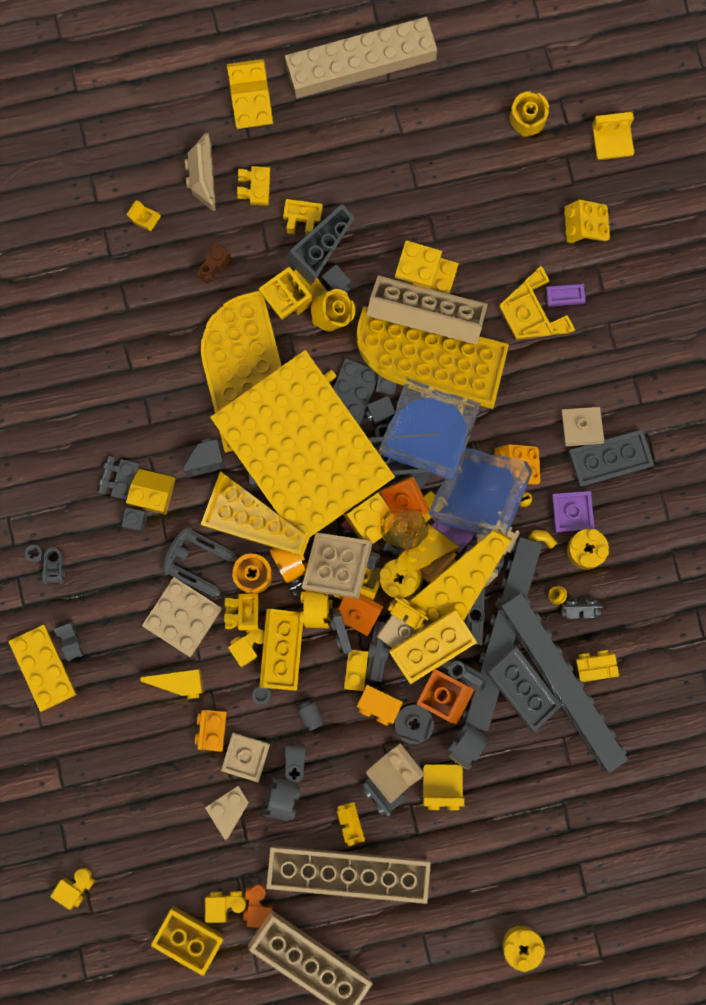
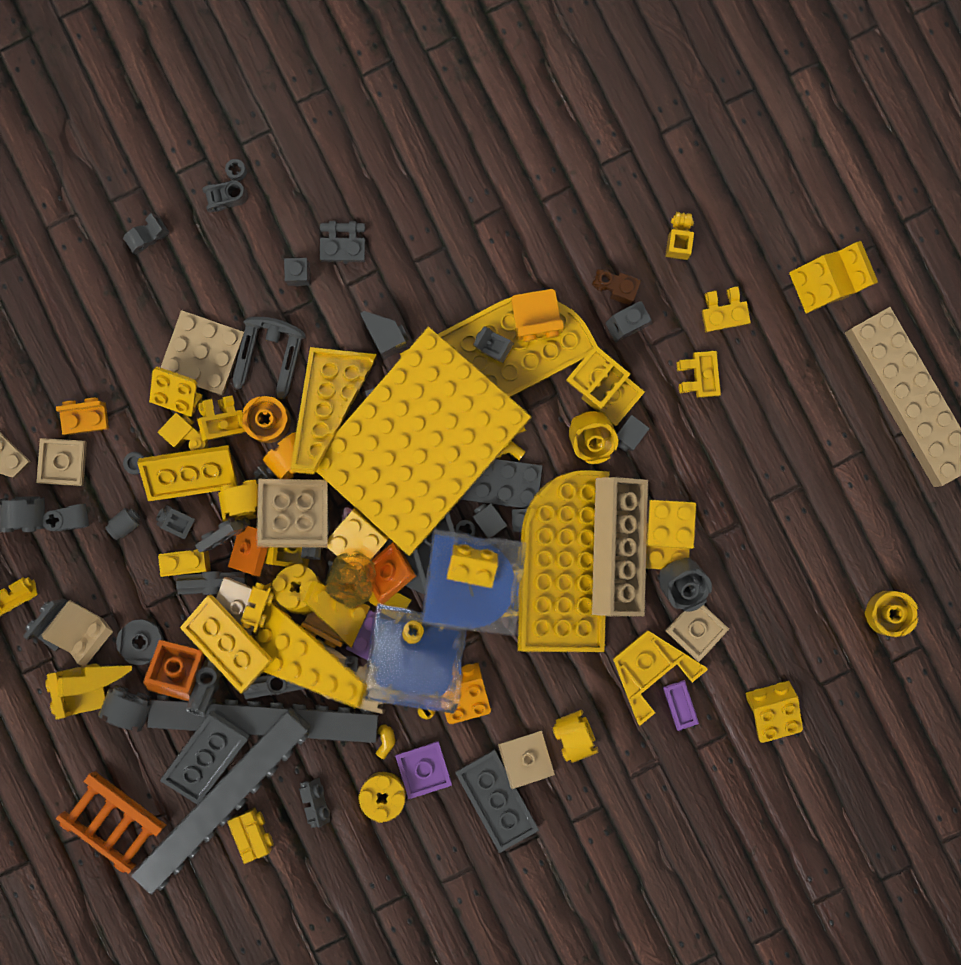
camera: 75 degrees right, 5 degrees up
yellow plate [8,625,77,712] -> none
yellow slope [126,469,176,515] -> none
yellow bracket [127,200,161,231] -> none
yellow slope [140,670,204,699] -> none
tan wedge [185,133,216,211] -> none
dark grey wedge [285,204,355,285] -> none
light orange brick [357,685,403,726] -> none
yellow plate [548,586,567,605] -> none
yellow bracket [592,112,634,160] -> none
none -> orange fence [56,771,167,874]
none -> yellow slope [58,666,132,697]
none -> yellow bracket [149,367,203,417]
none -> dark grey bracket [156,505,195,539]
none -> yellow bush [402,621,424,644]
none -> yellow bracket [447,544,498,588]
none -> dark grey bracket [474,326,514,363]
none -> light orange bracket [511,289,564,342]
none -> yellow brick [552,709,599,763]
none -> dark grey torso [605,301,653,343]
none -> dark grey brick [660,558,712,612]
none -> yellow brick [665,212,694,260]
none -> tan plate [665,605,729,662]

